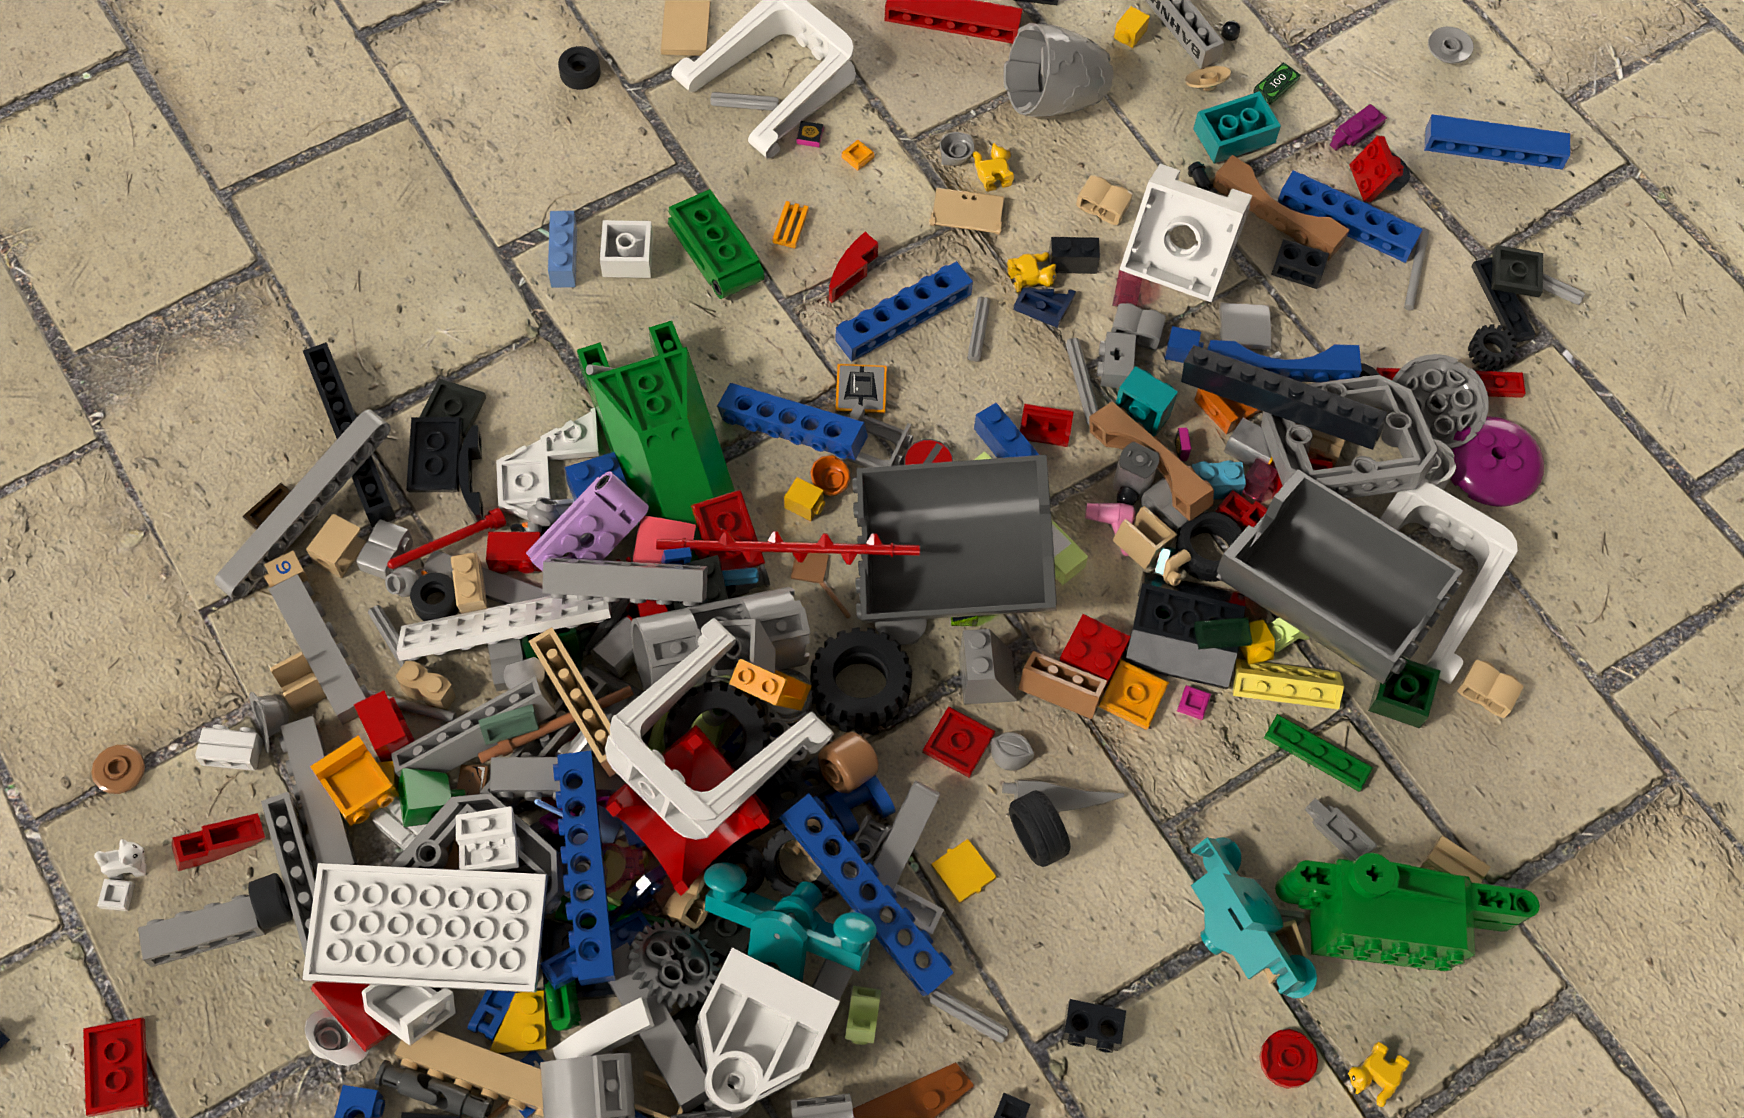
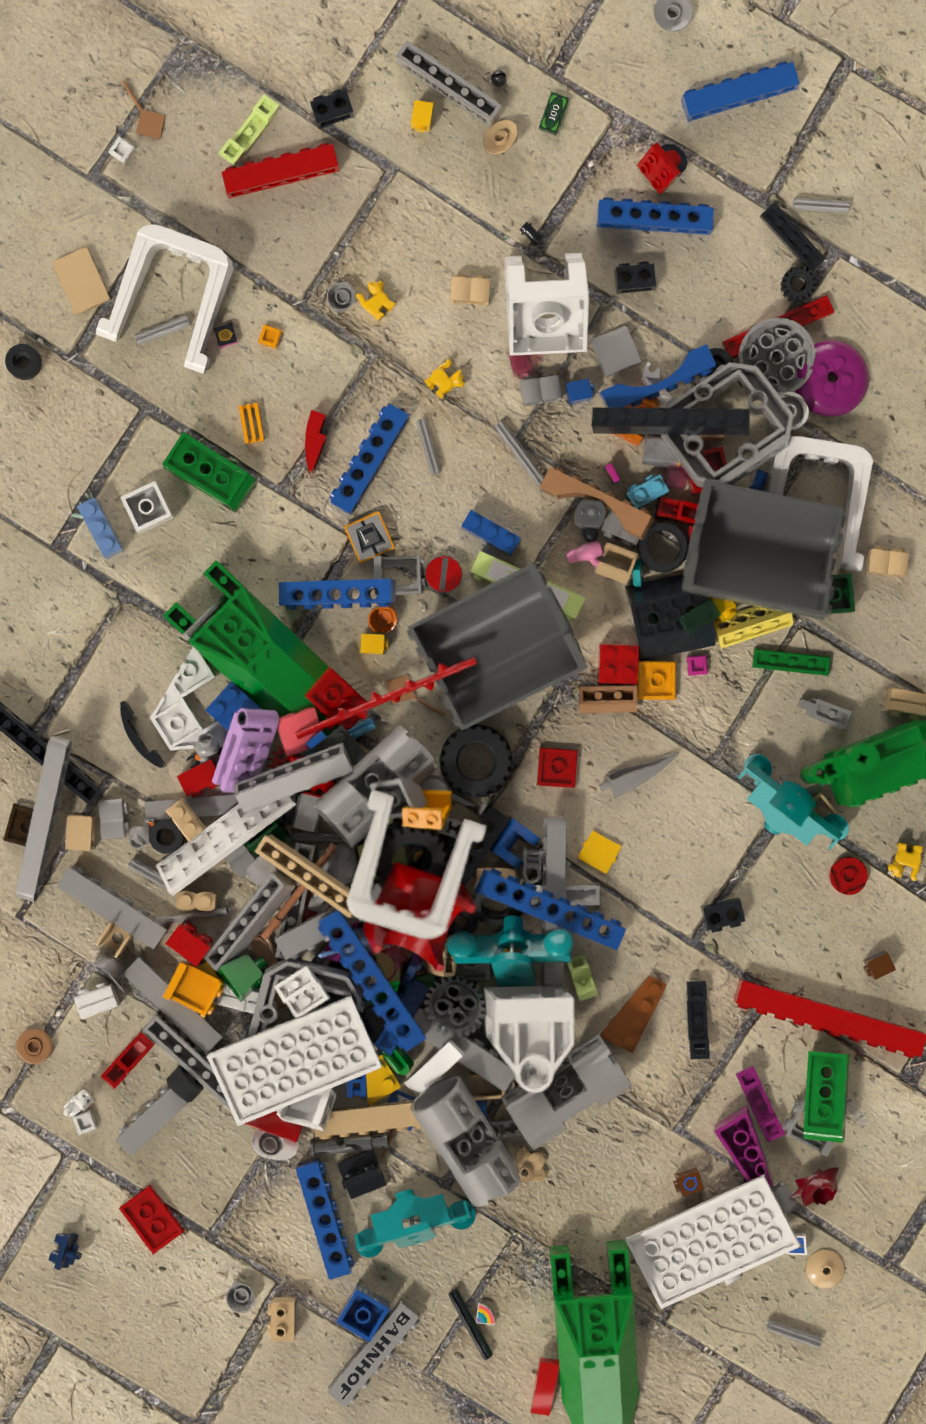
camera: 30 degrees left, 25 degrees up
tan brick [264,551,310,588] -> none
red piece [387,507,507,569] -> none
black tile [406,417,463,492] -> none
pearl dark grey plate [420,378,486,438] -> none
sand green tile [478,704,539,745] -> none
medium nougat head [818,732,879,794] -> none
tan door [929,188,1004,235] -> none
light grey axle [930,988,1009,1043] -> none
light grey slope [959,629,1017,705] -> none
light grey hat [990,732,1035,771] -> none
light grey piece [1004,23,1113,117] -> none
black tyre [1009,790,1071,867] -> none
dark blue wing [1013,288,1076,328] -> none
red hinge [1020,404,1074,447] -> none
black brick [1048,237,1100,274] -> none
light grey brick [1097,332,1136,388] -> none
teal brick [1115,366,1178,436] -> none
tan arm [1163,549,1191,586] -> none
teal brick [1193,91,1281,164] -> none
medium nougat arch [1212,155,1349,261] -> none
magenta hinge [1330,104,1387,151] -> none
light grey bar [1404,229,1429,310] -> none
pearl dark grey plate [1492,245,1543,298] -> none

